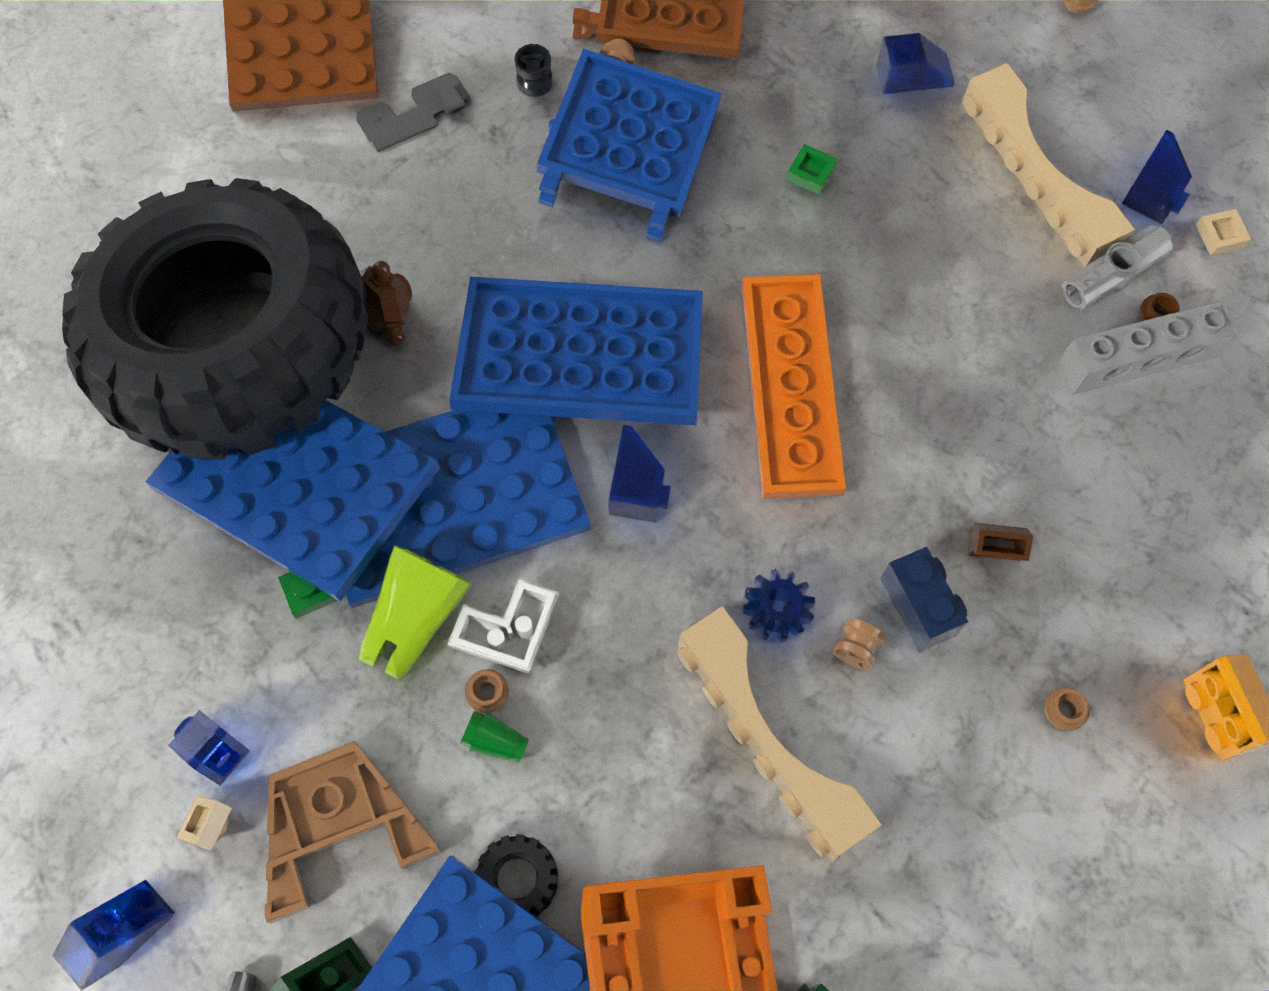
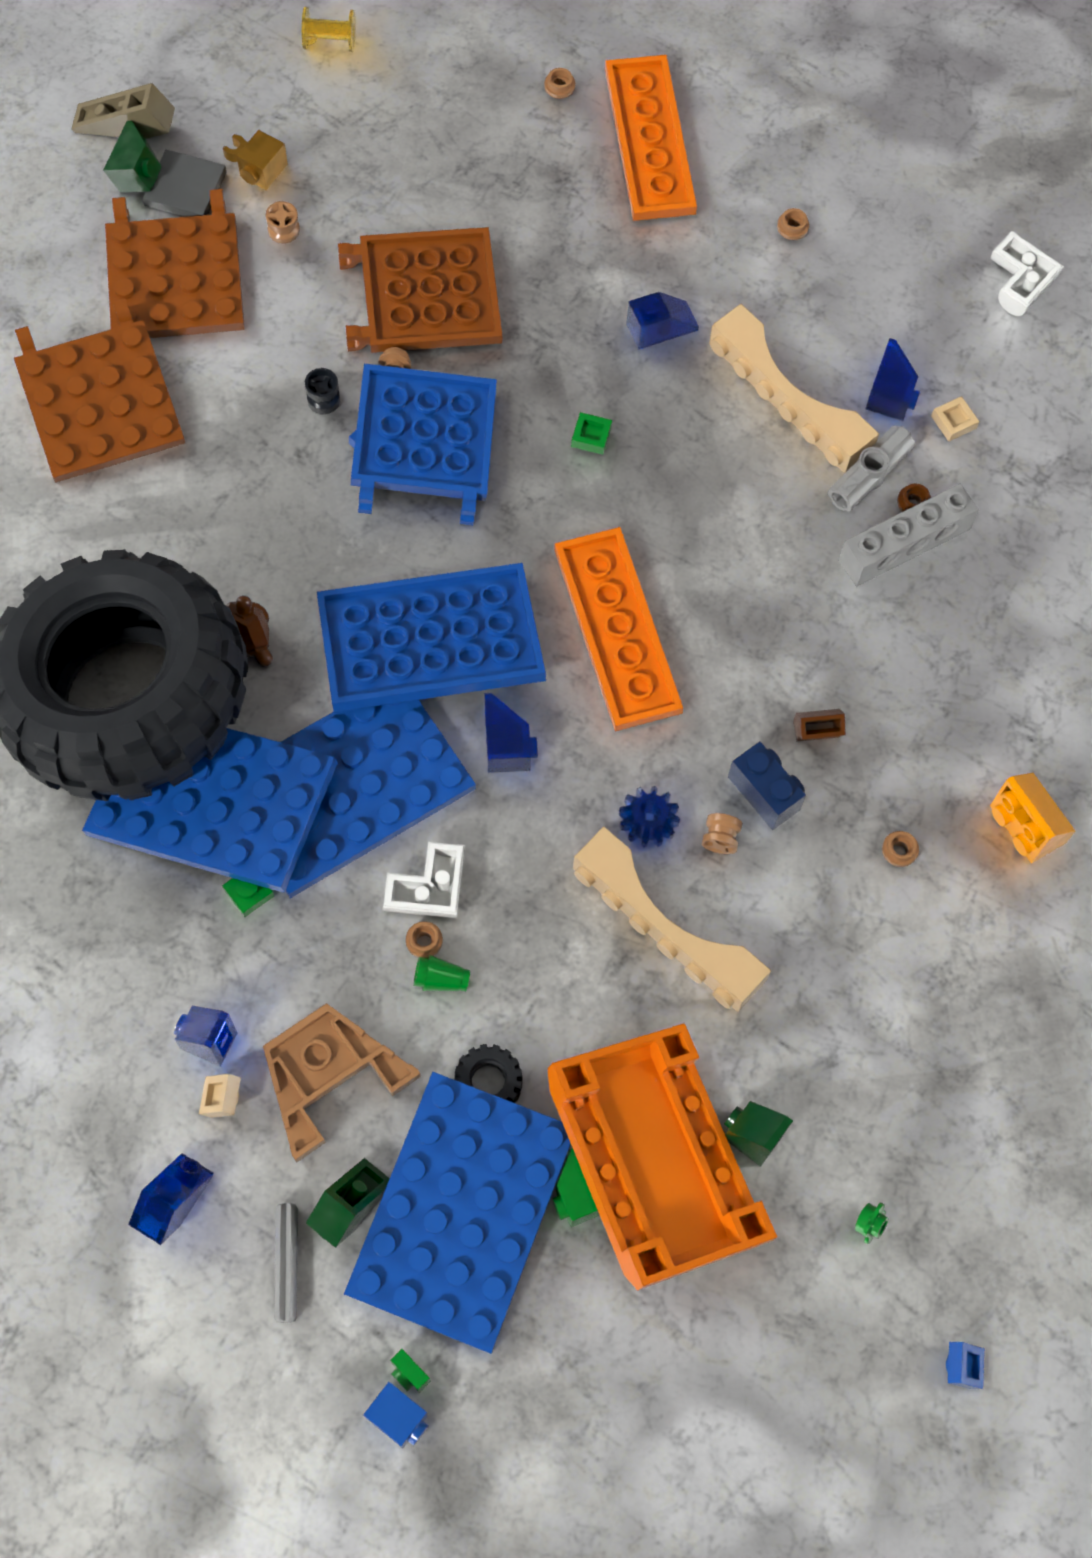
camera: 15 degrees left, 0 degrees up
dark grey piece [356,73,471,152] -> none
lime piece [358,545,472,681] -> none

